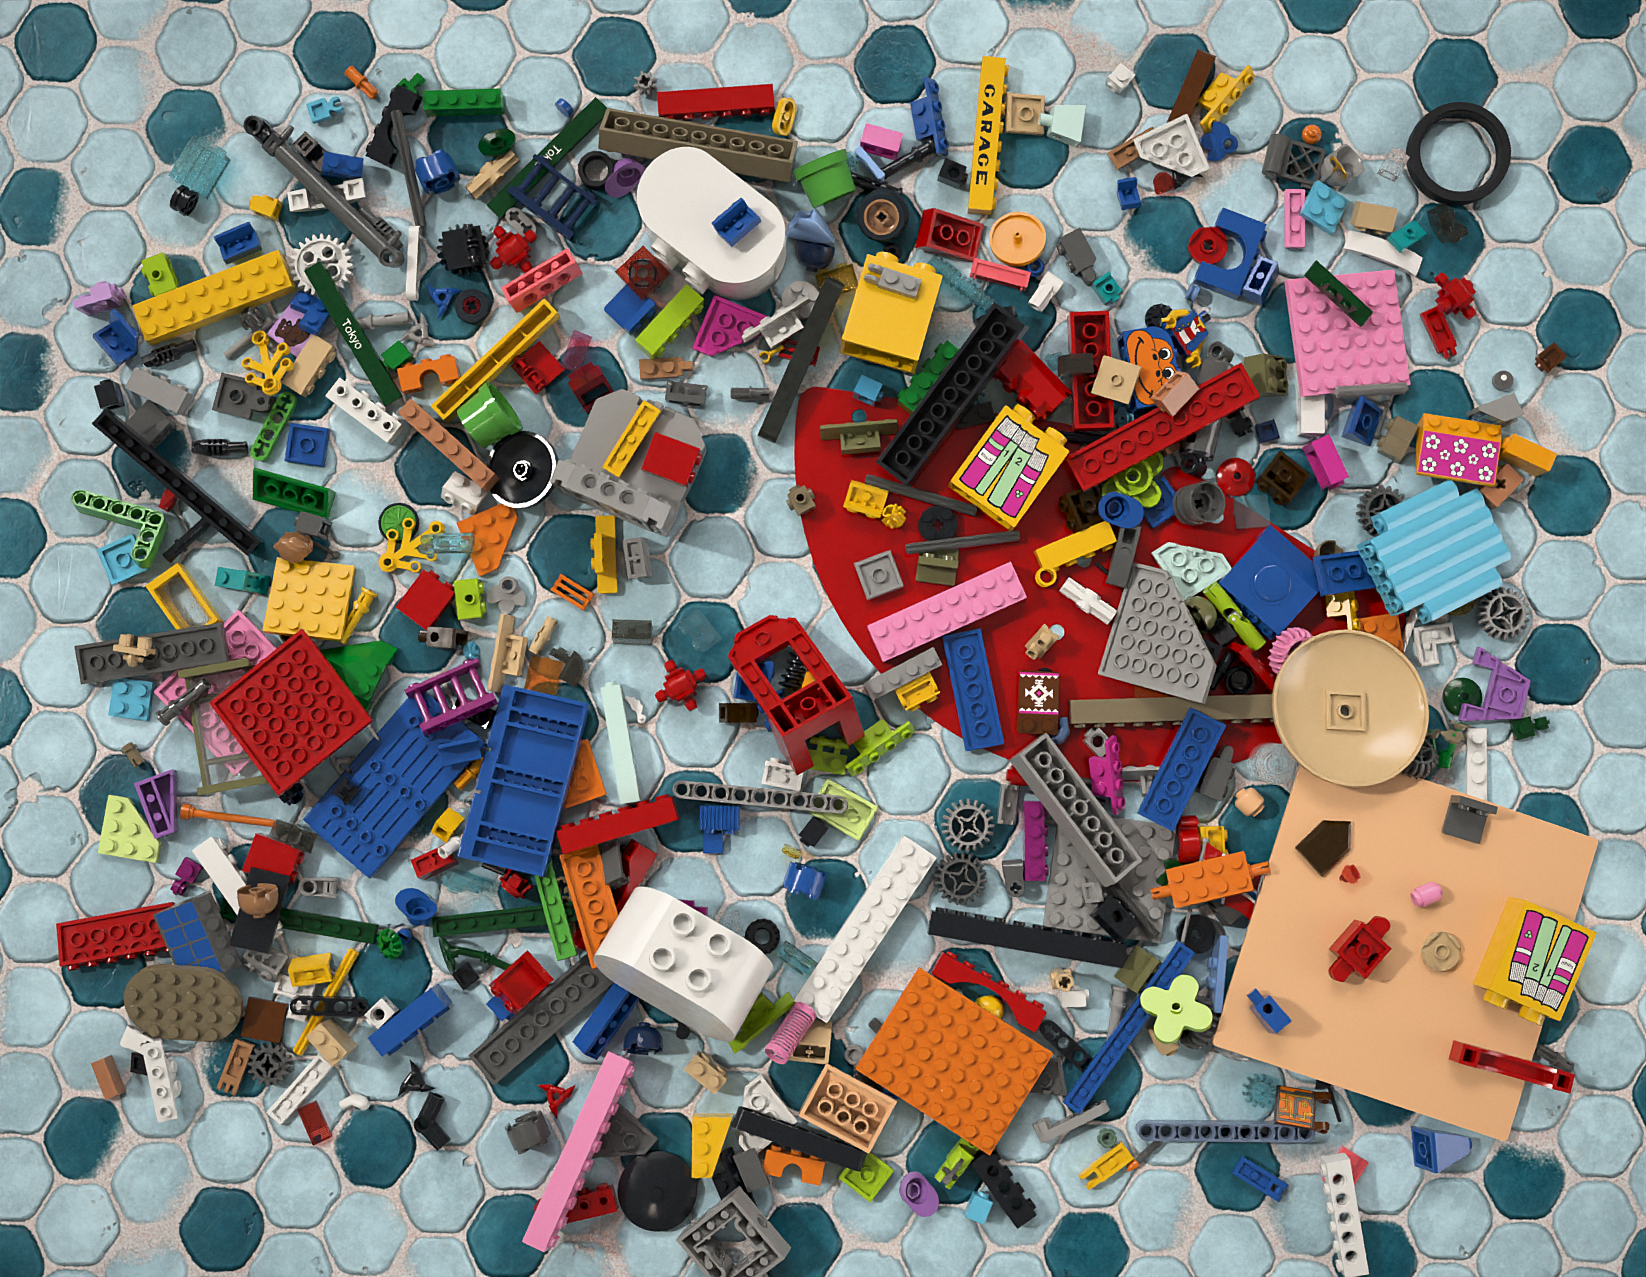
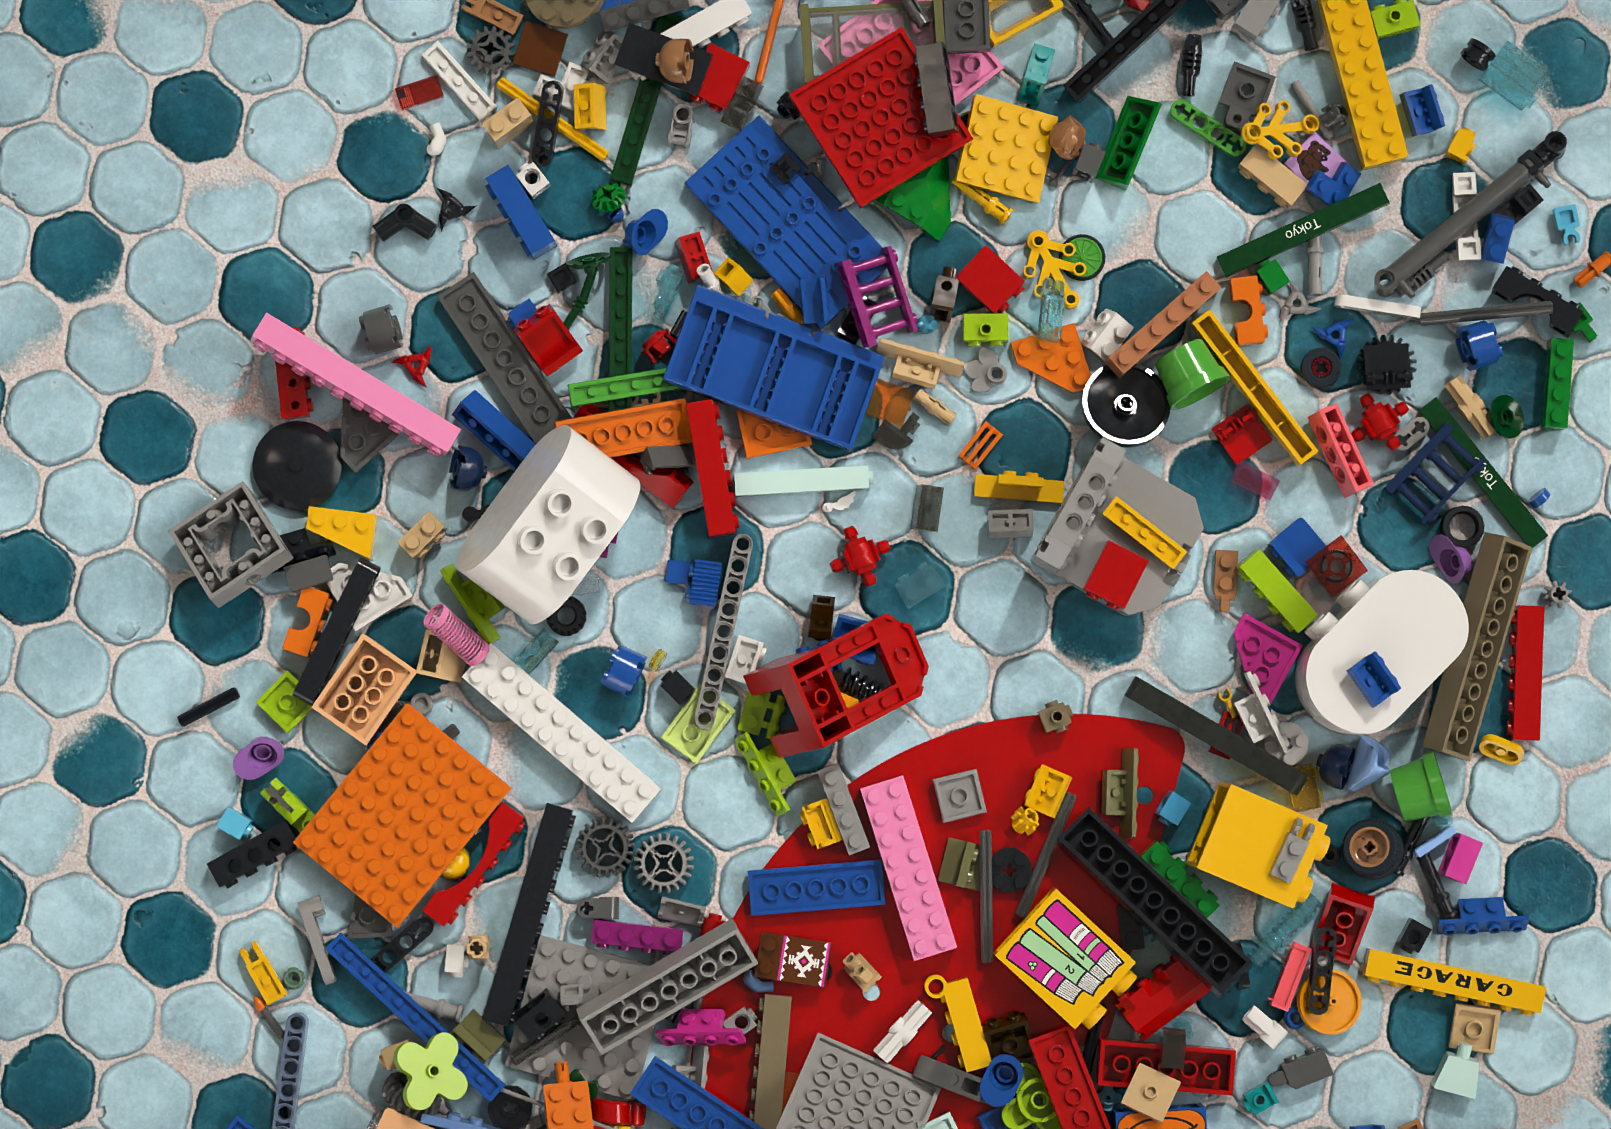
camera: 90 degrees right, 0 degrees up
blue tile [284,423,330,467] -> none
white gear [290,234,354,297] -> none
white brick [326,377,405,445] -> none
dark red piece [568,362,614,415] -> none
dark grey hinge [665,380,707,407] -> none
dark grey axle [730,386,769,401] -> none
none -> black axle [177,687,240,727]
none -> black brick [913,41,959,138]
none -> black beam [1306,927,1337,1015]

